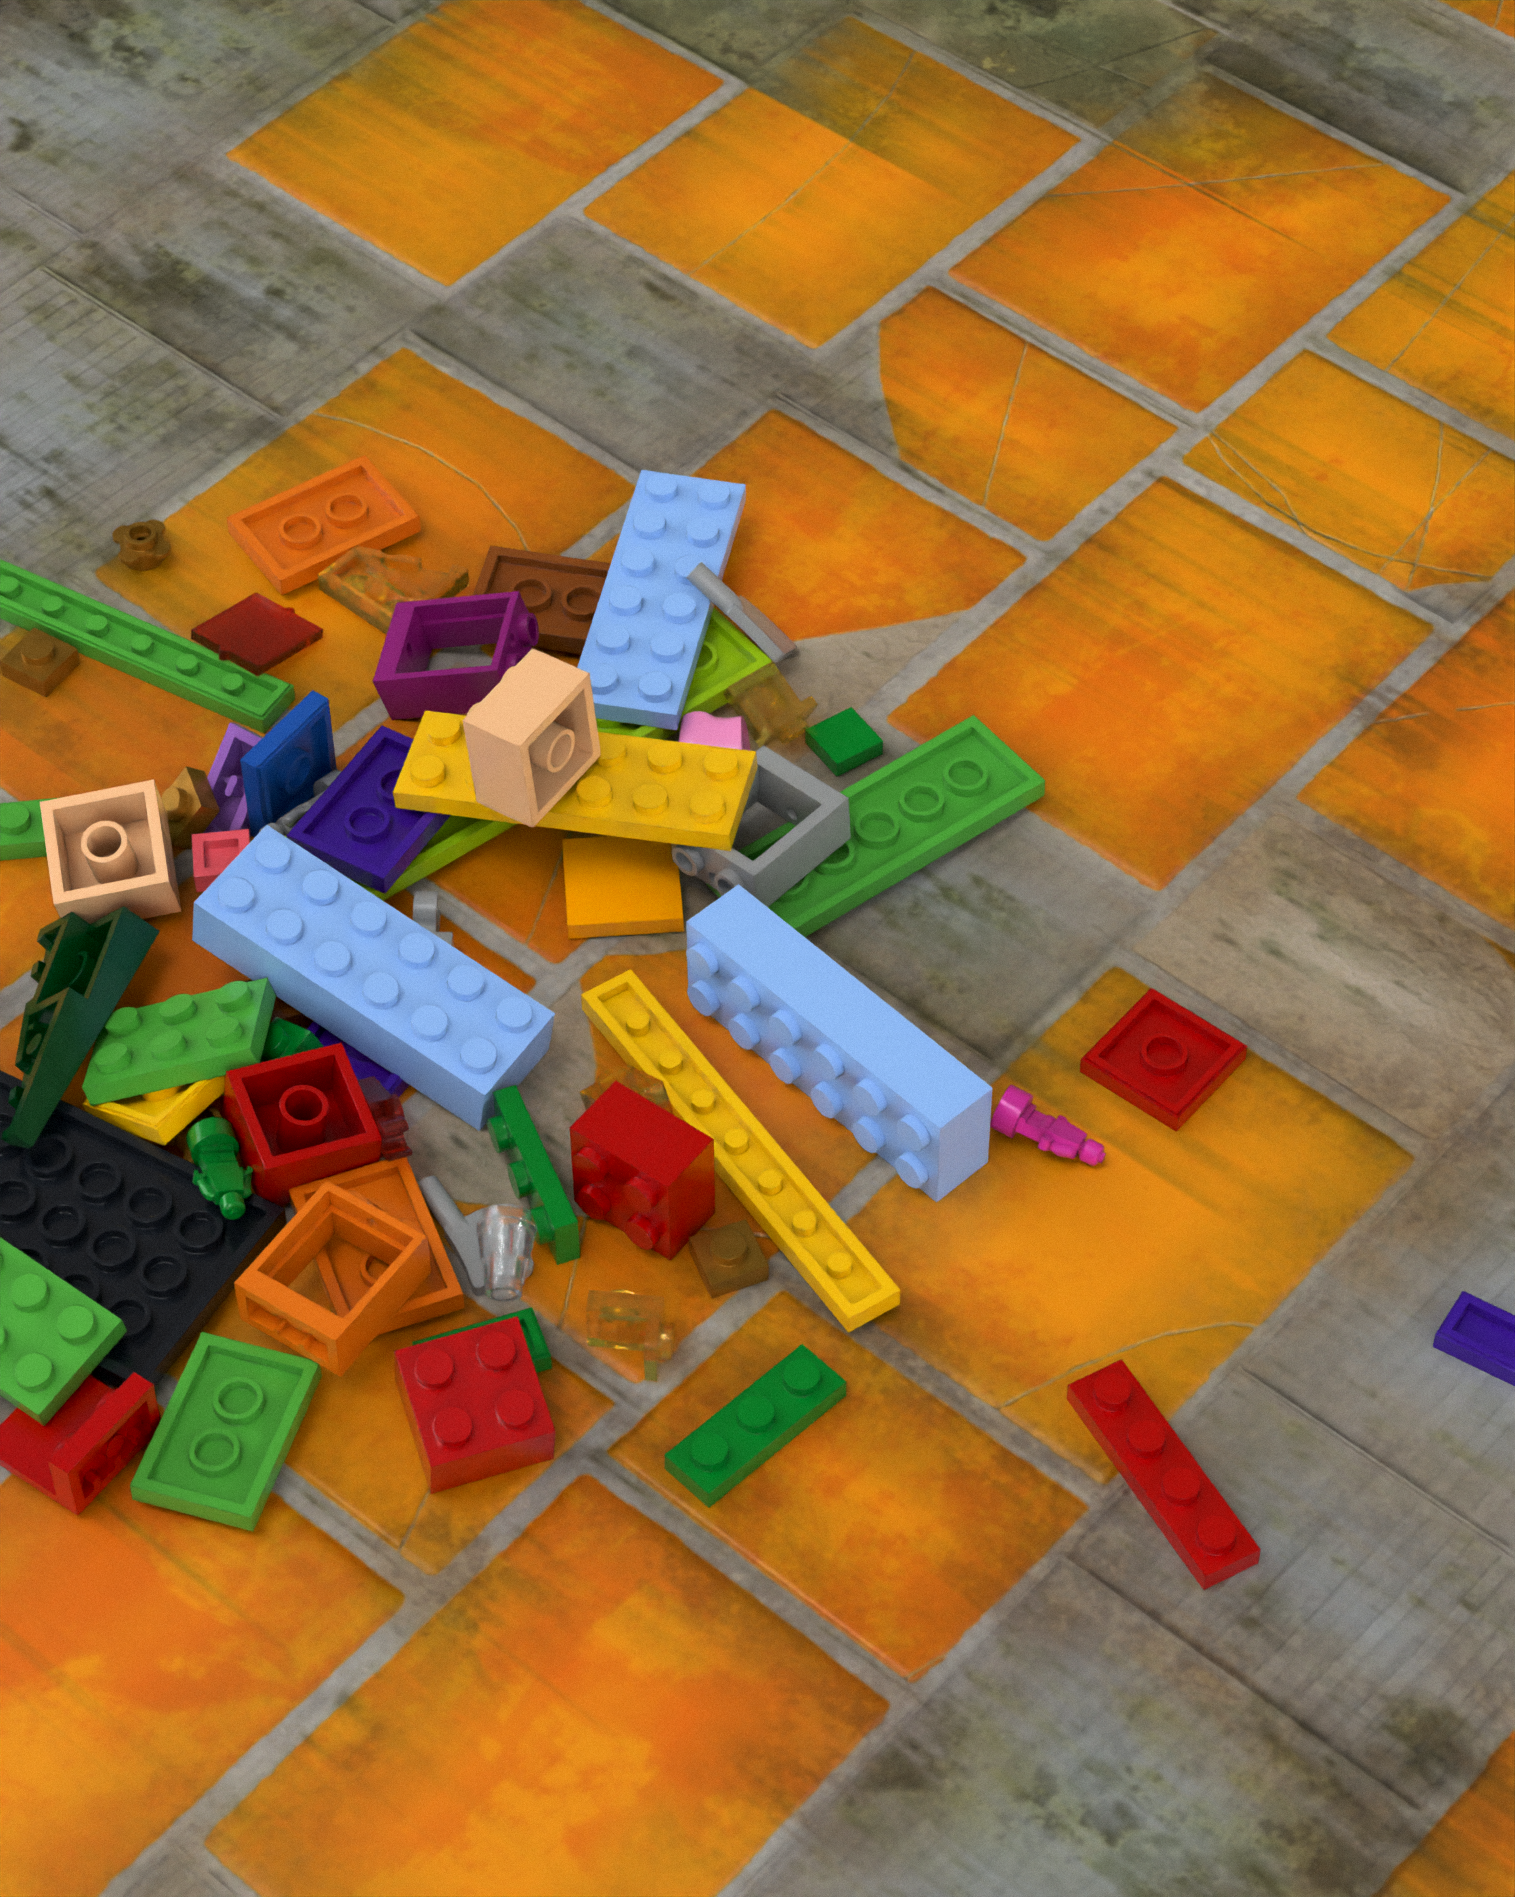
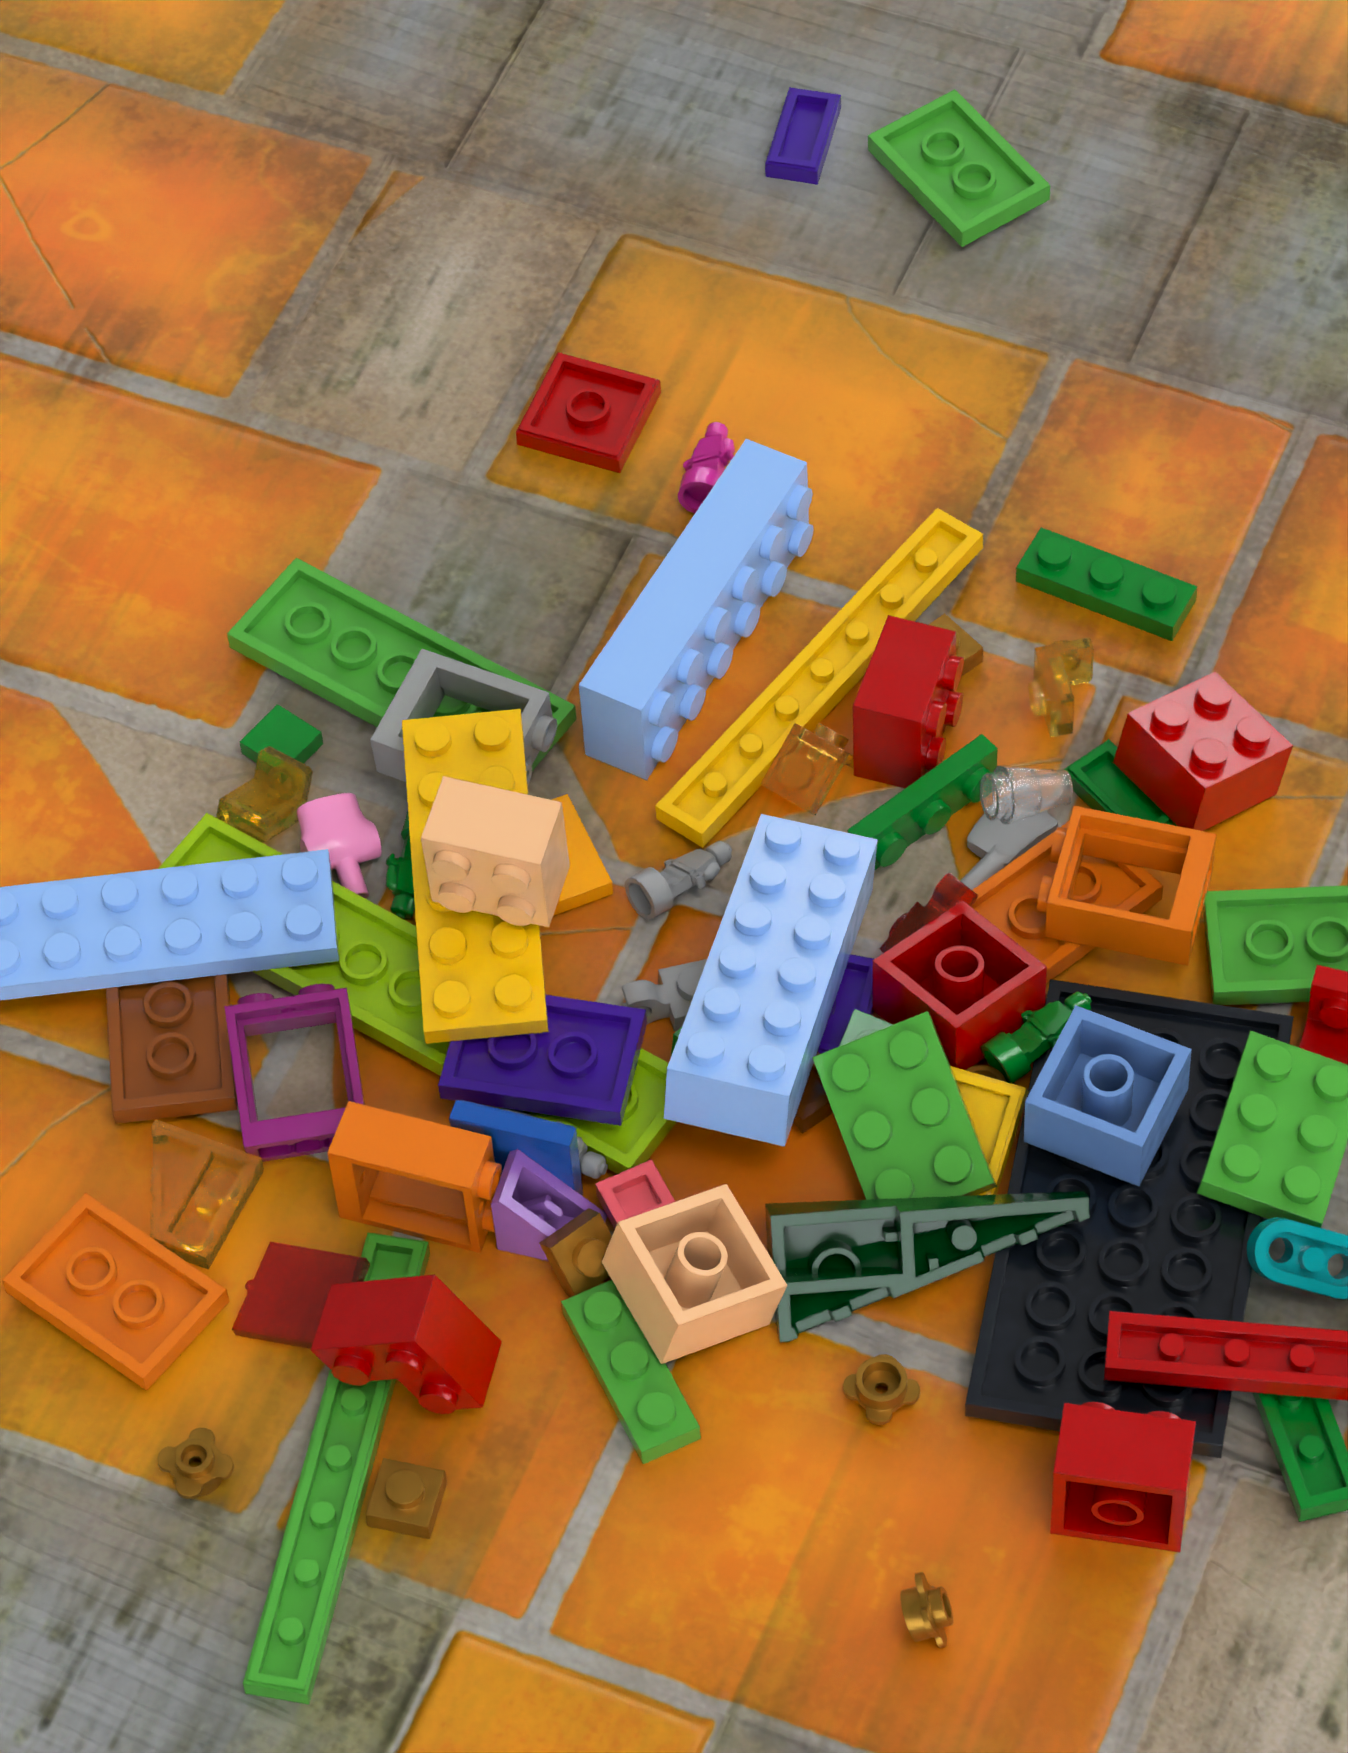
camera: 105 degrees left, 5 degrees up
light grey piece [686,562,797,663] -> none
red plate [1067,1359,1261,1590] -> none
none -> red brick [311,1274,502,1414]
none -> orange window [327,1101,502,1253]
none -> light grey piece [625,840,732,920]
none -> bright green plate [868,89,1050,247]
none -> medium blue brick [1024,1005,1192,1186]

